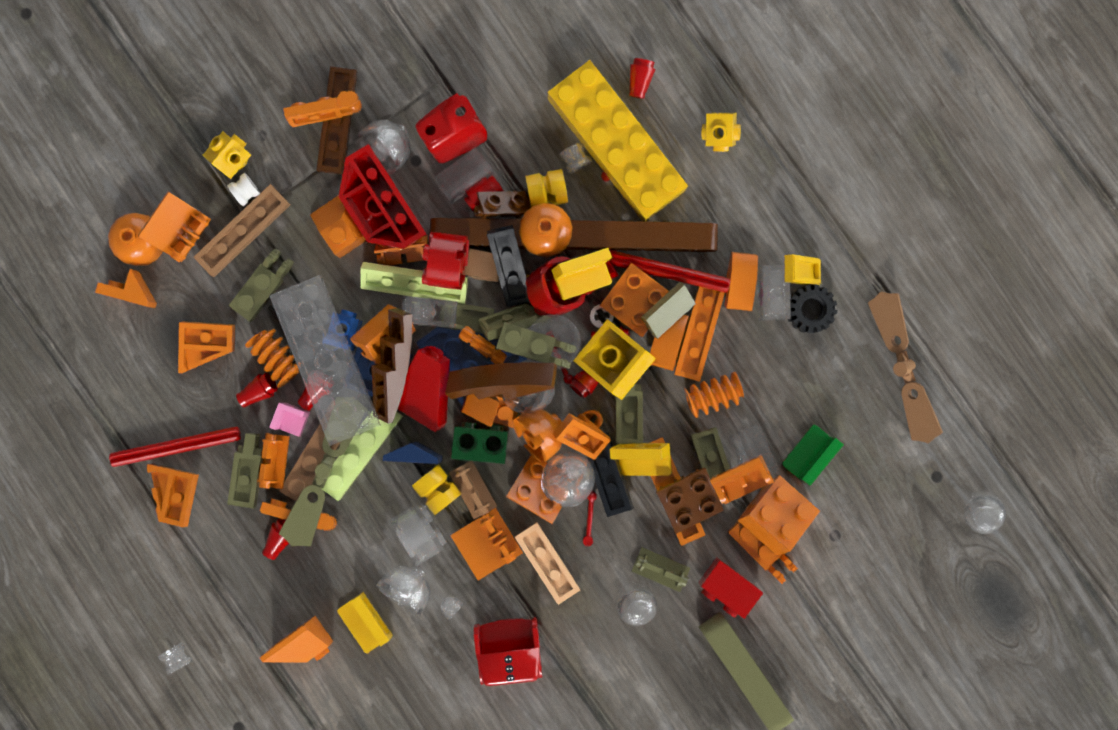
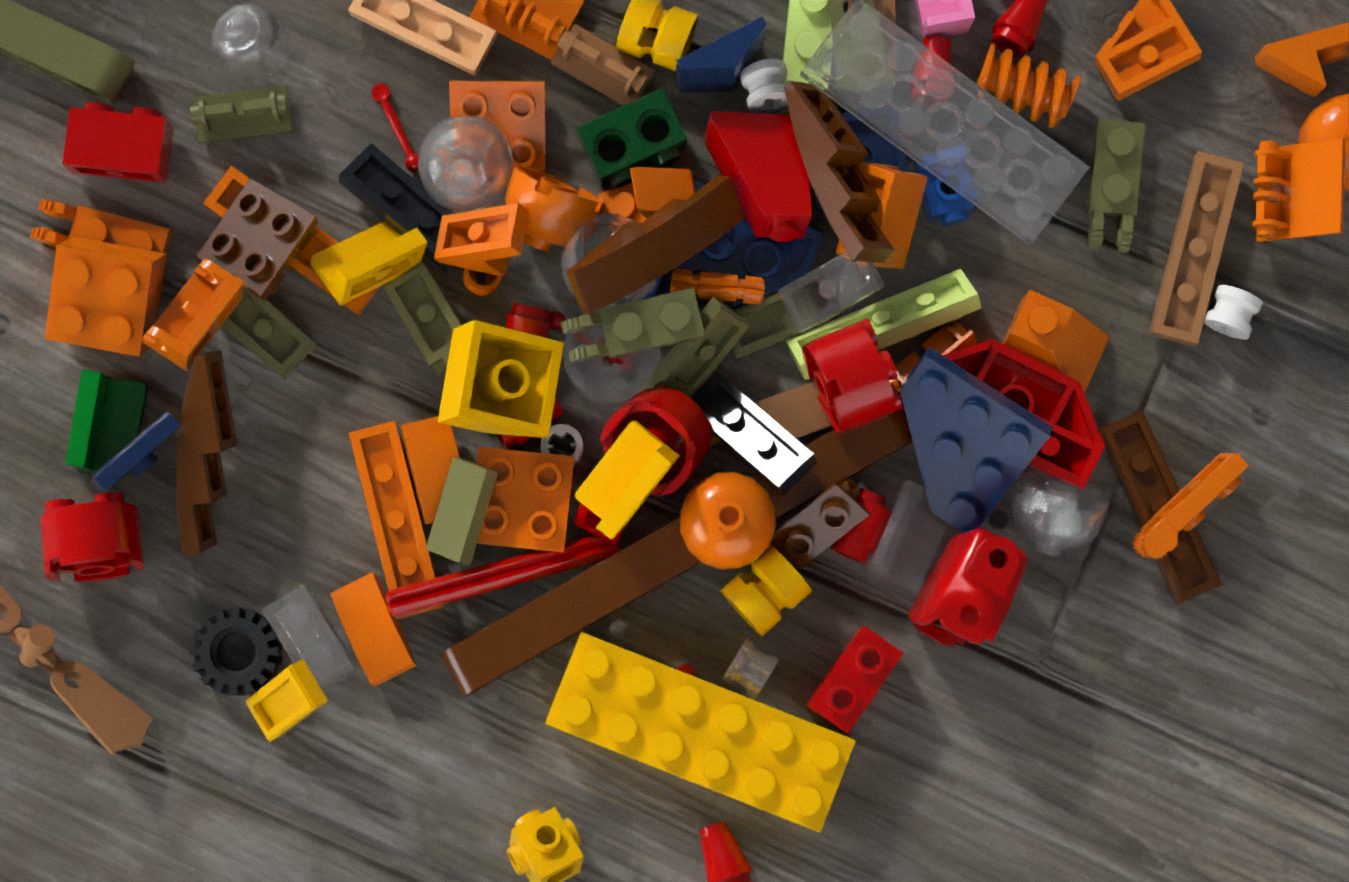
camera: 150 degrees right, 5 degrees down
yellow brick [203,131,251,179] -> none
orange piece [684,372,744,418] -> none
none -> red brick [40,492,145,582]
none -> dark blue plate [90,413,181,494]
none -> reddish brown slope [176,350,237,555]
none -> white wheel [740,59,788,114]
none -> red brick [805,625,904,734]
none -> dark blue plate [900,347,1053,532]

